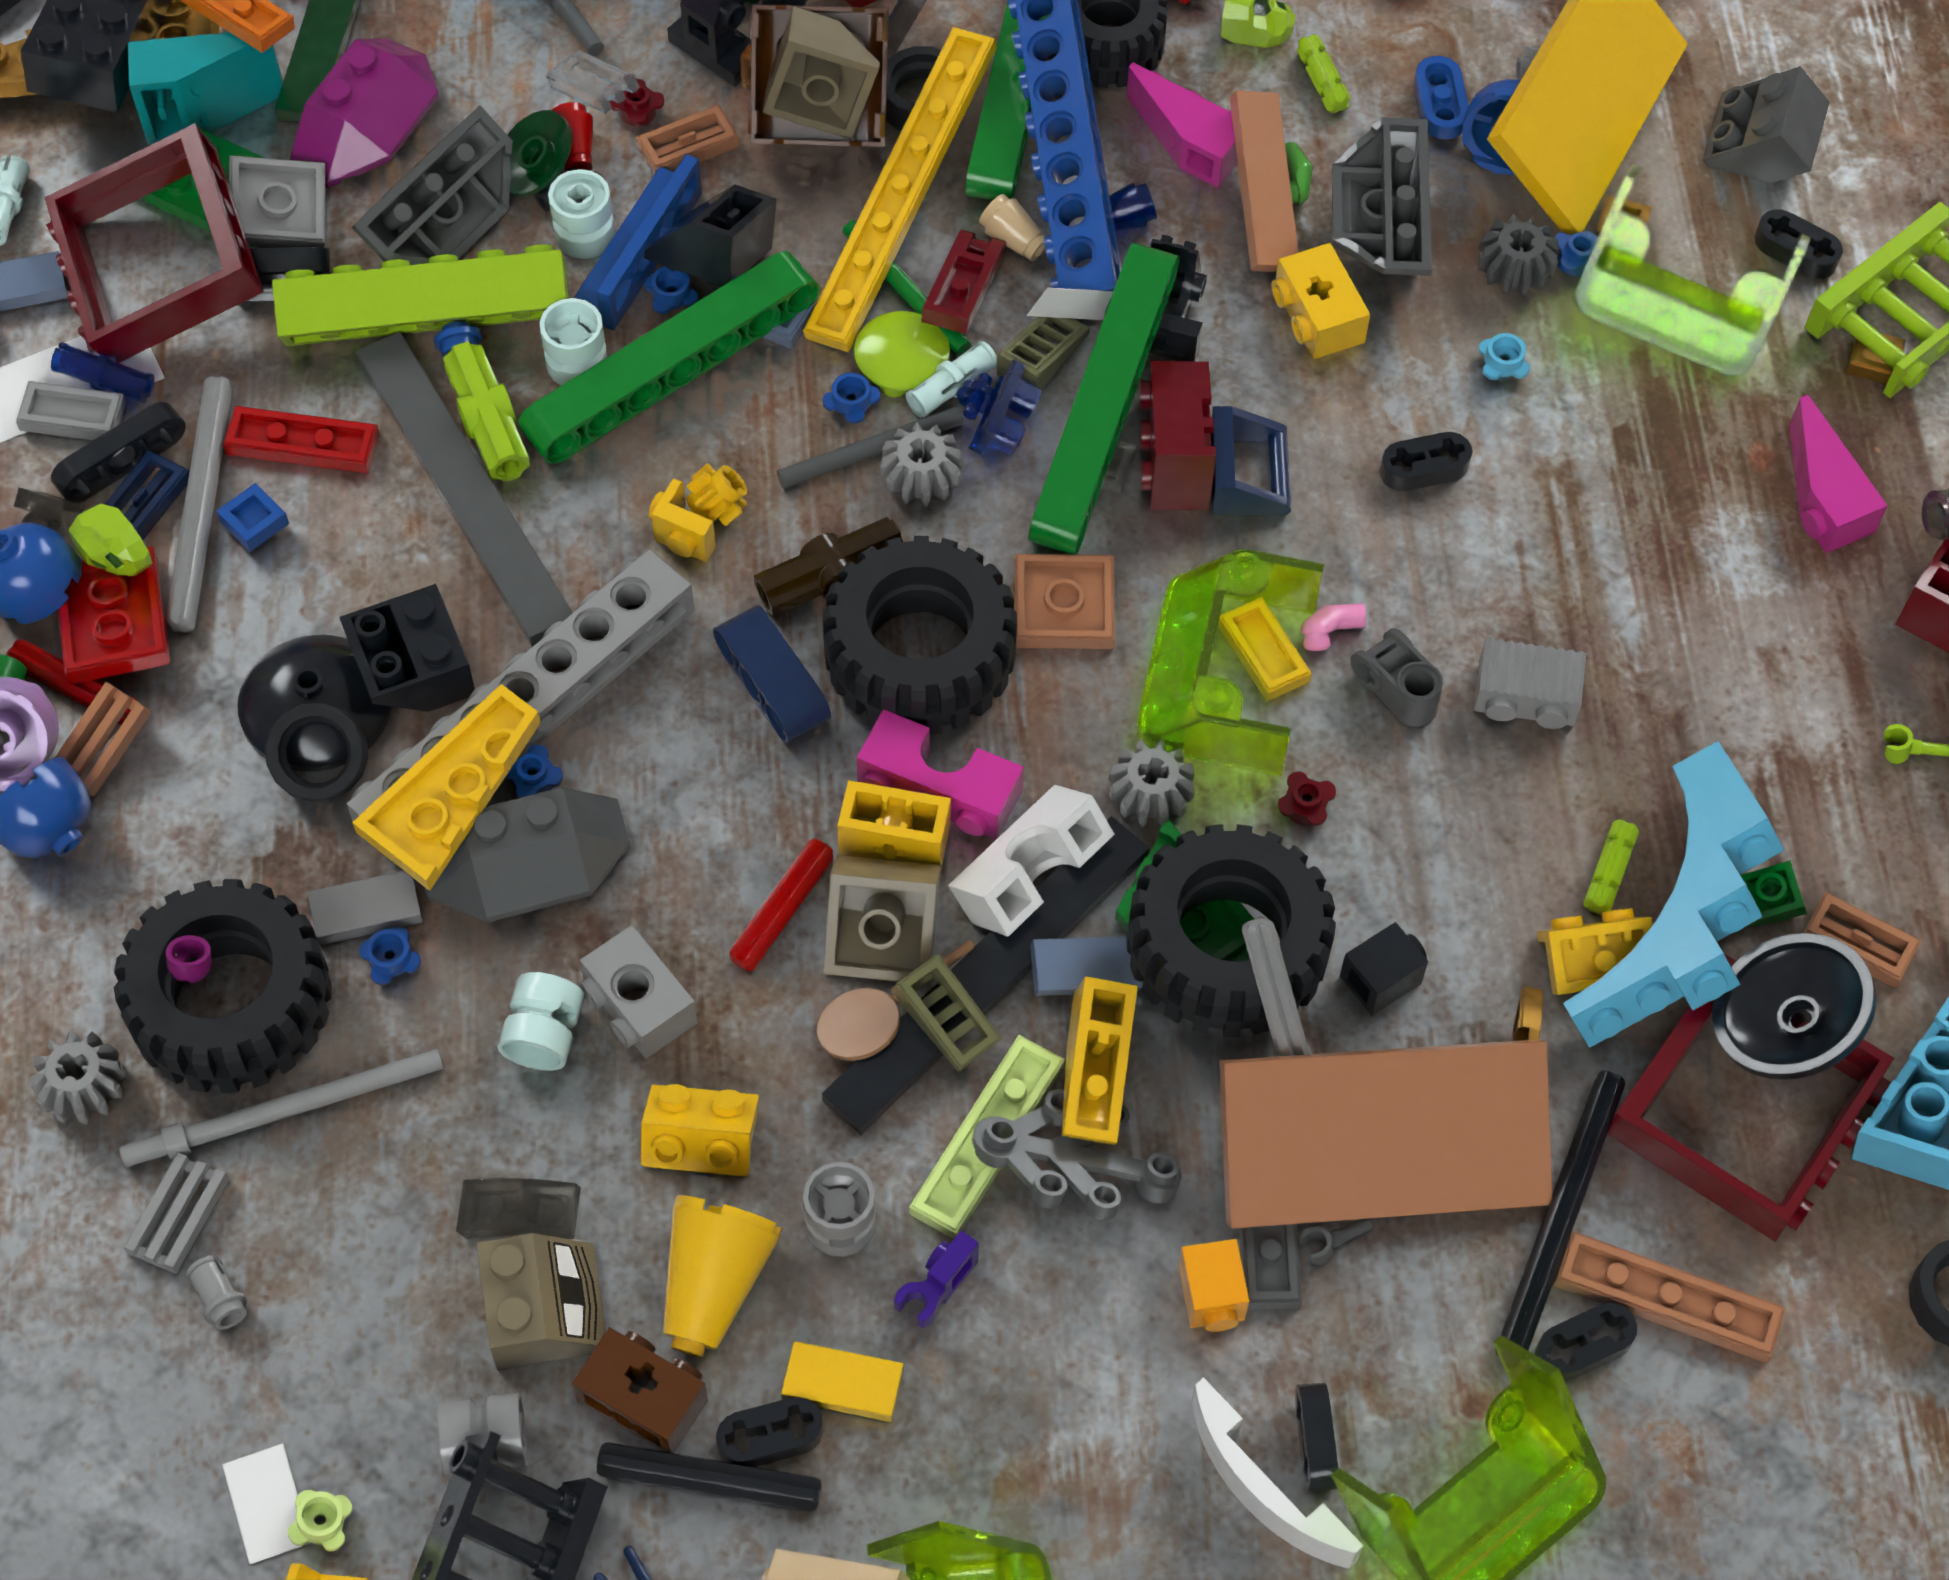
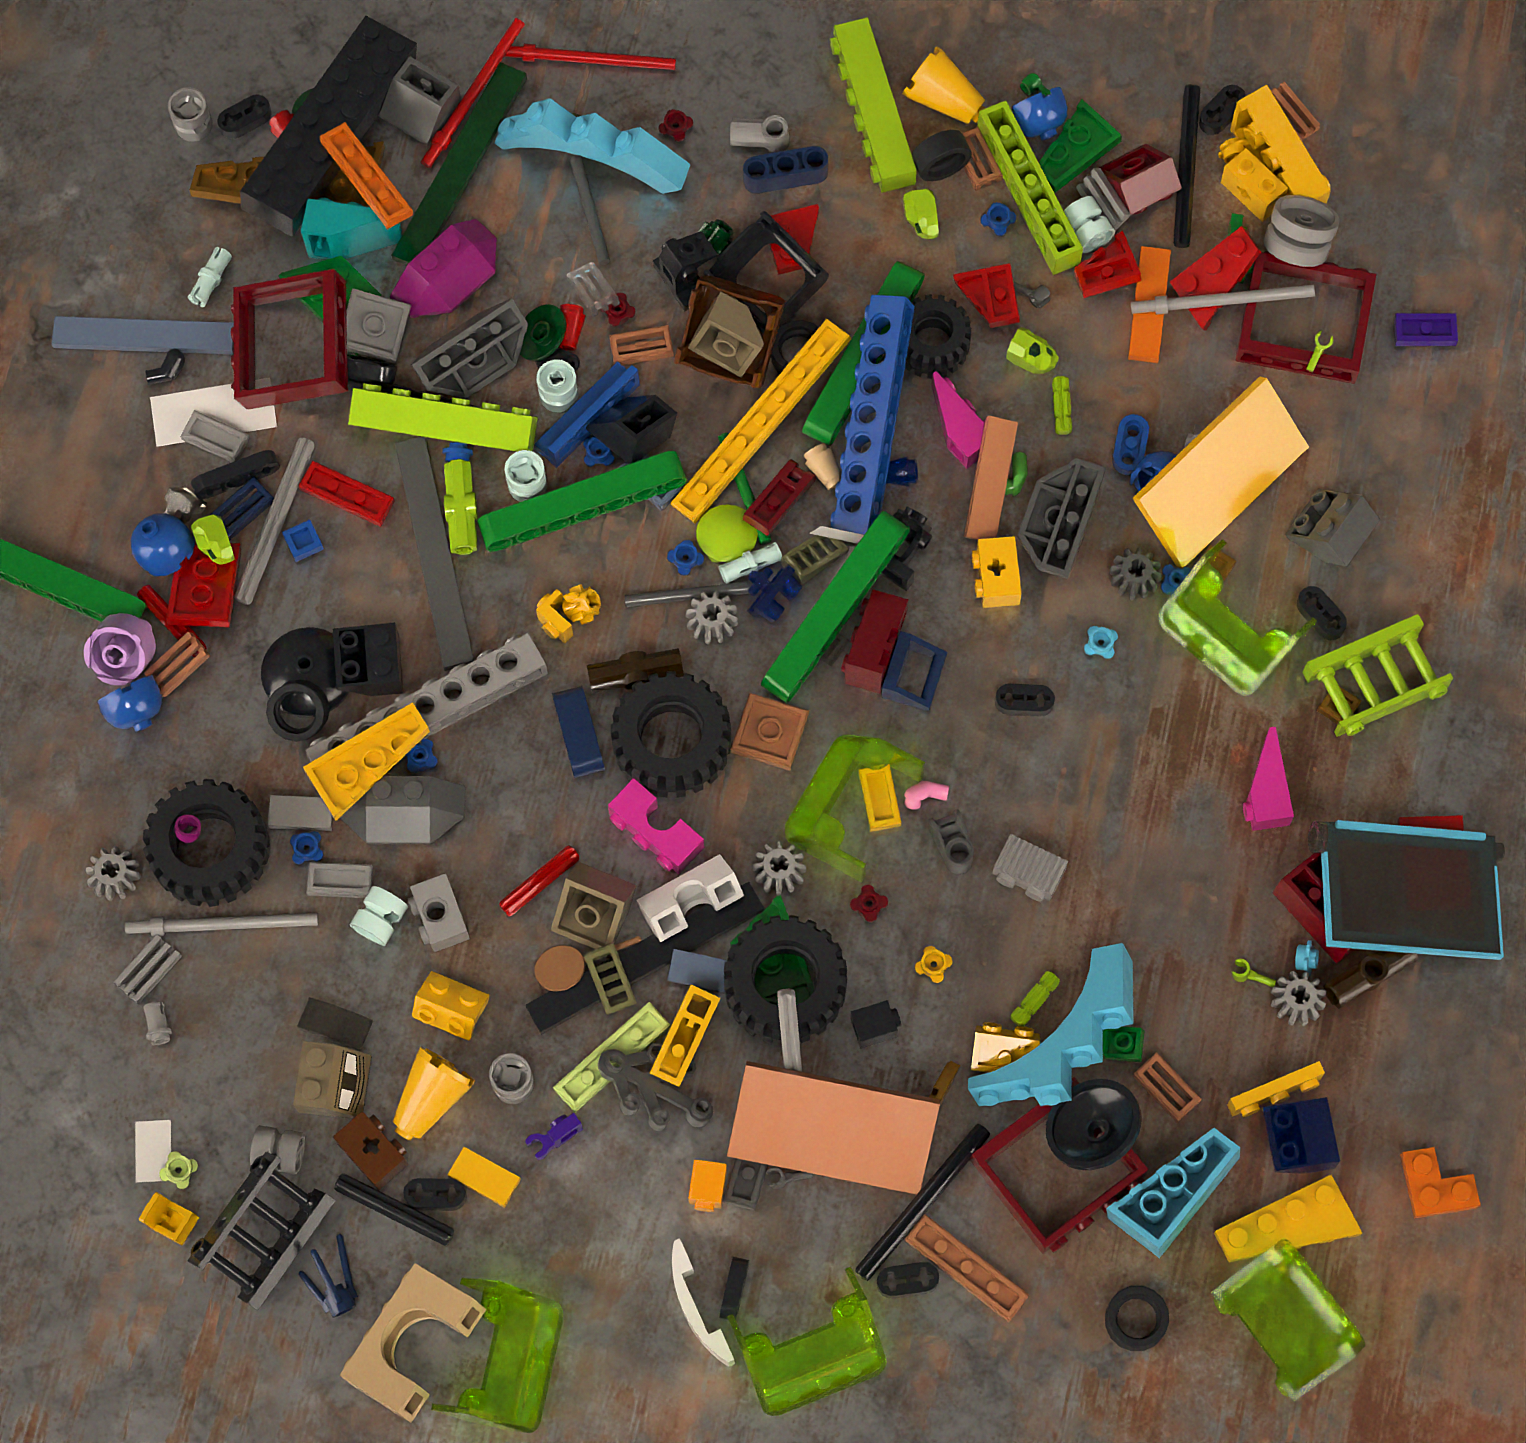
camera: 20 degrees right, 10 degrees up
clear blue pin [51,342,155,403] -> none
yellow brick [837,780,951,869] -> none
none -> light grey tile [306,862,373,898]
none -> yellow plate [915,946,953,983]

